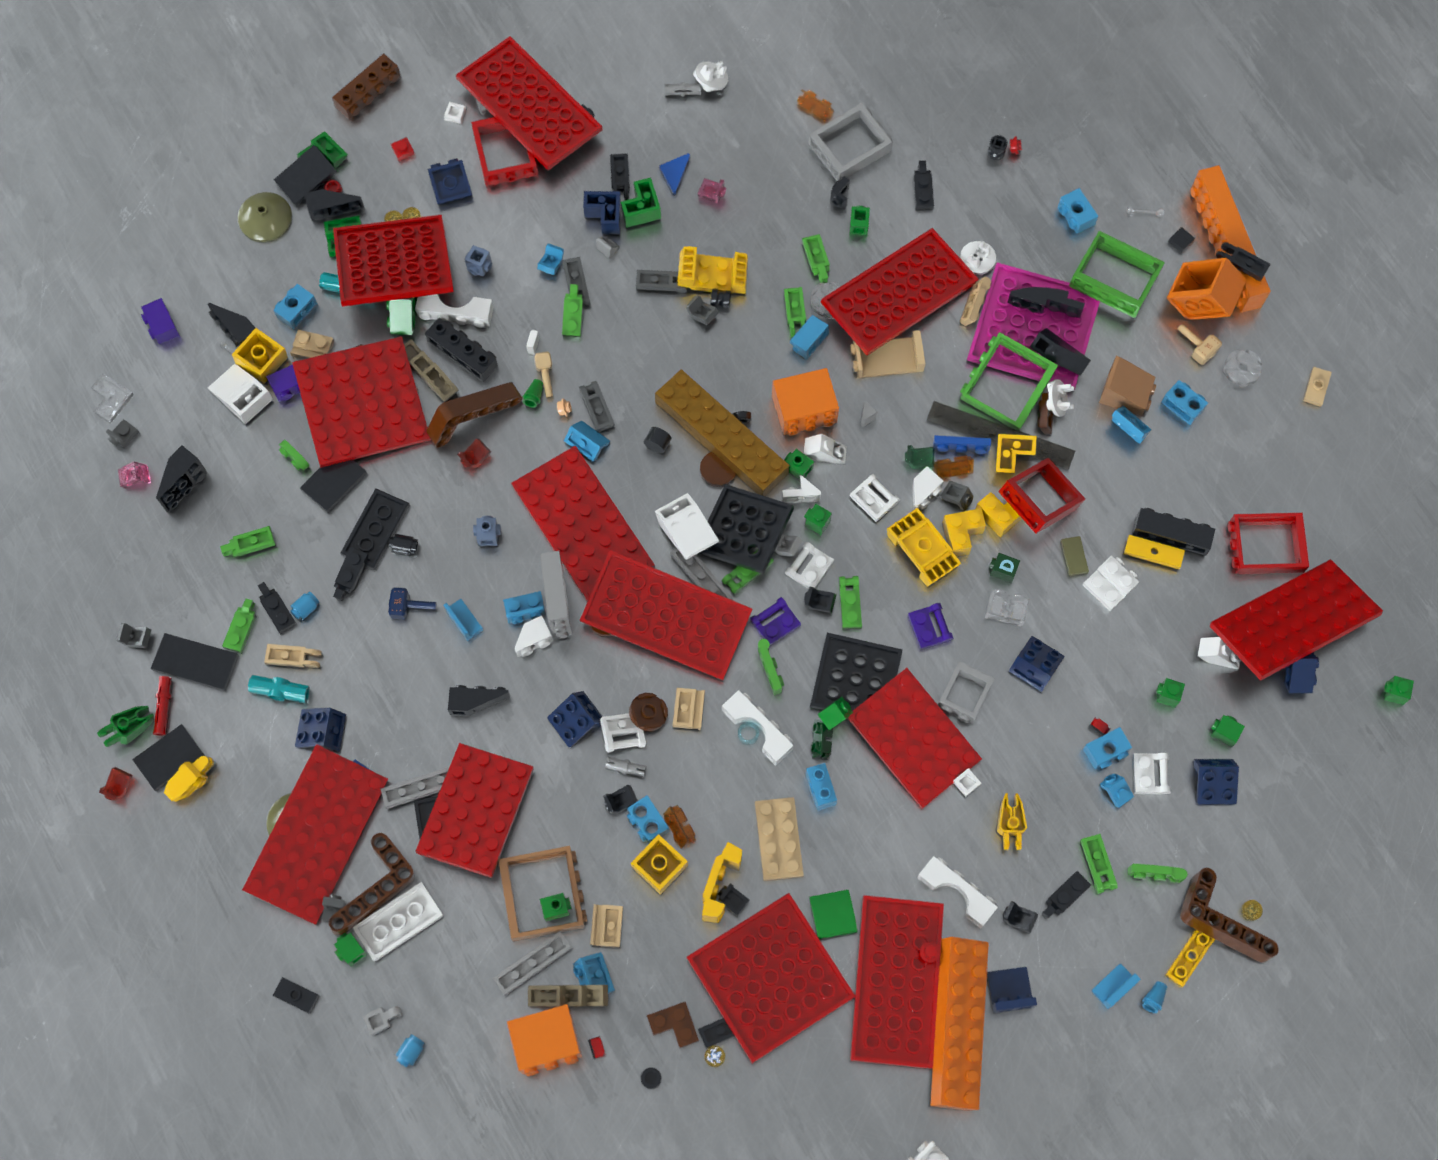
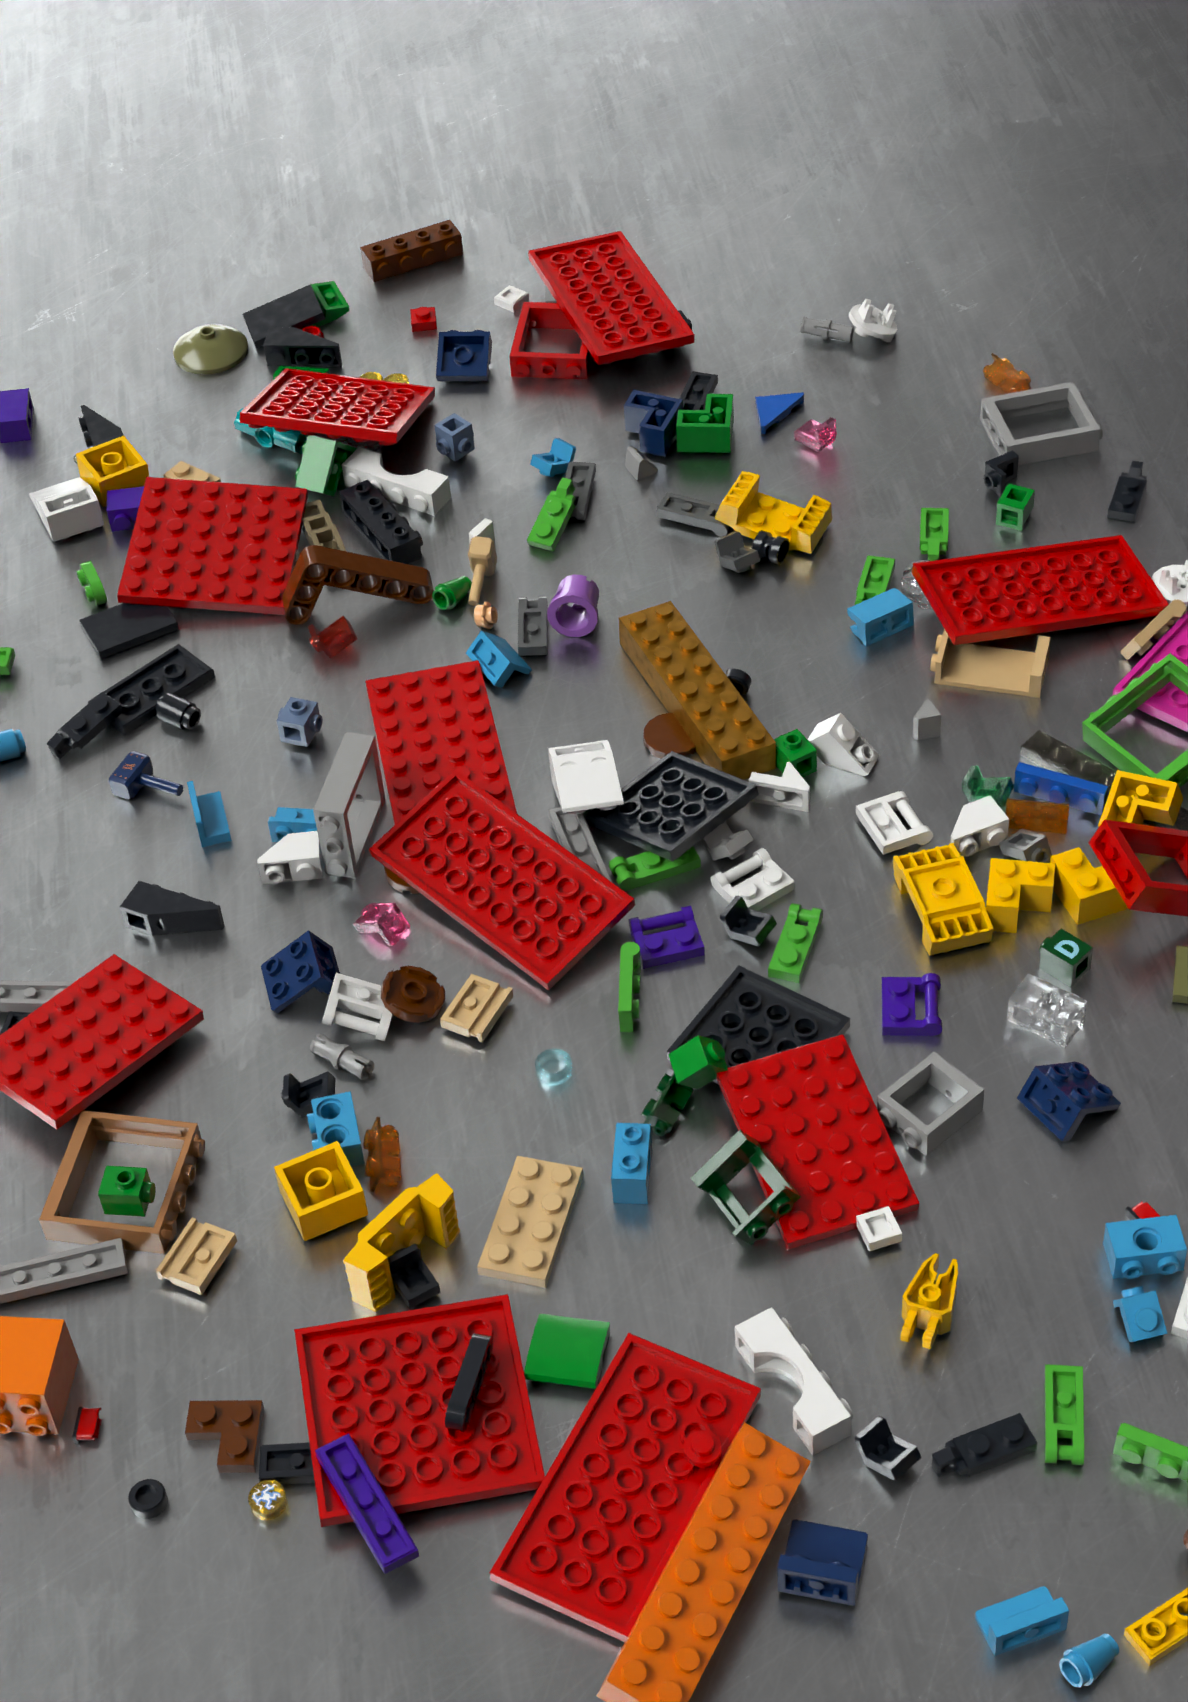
camera: 25 degrees right, 25 degrees down
dark azure brick [273,284,317,330] -> none
dark tan slope [528,985,608,1007] -> none
dark azure bracket [573,952,615,994] -> none
black piece [643,427,672,454] -> none
white arch [722,690,793,766] -> none
orange container [772,368,839,436] -> none
green brick [804,504,832,536] -> none
none -> dark purple tile [315,1434,419,1574]
none -> clear pink bracket [353,903,410,946]
none -> black beam [445,1333,493,1432]
none -> medium lavender piece [547,574,599,637]
none -> dark green panel [691,1130,801,1245]

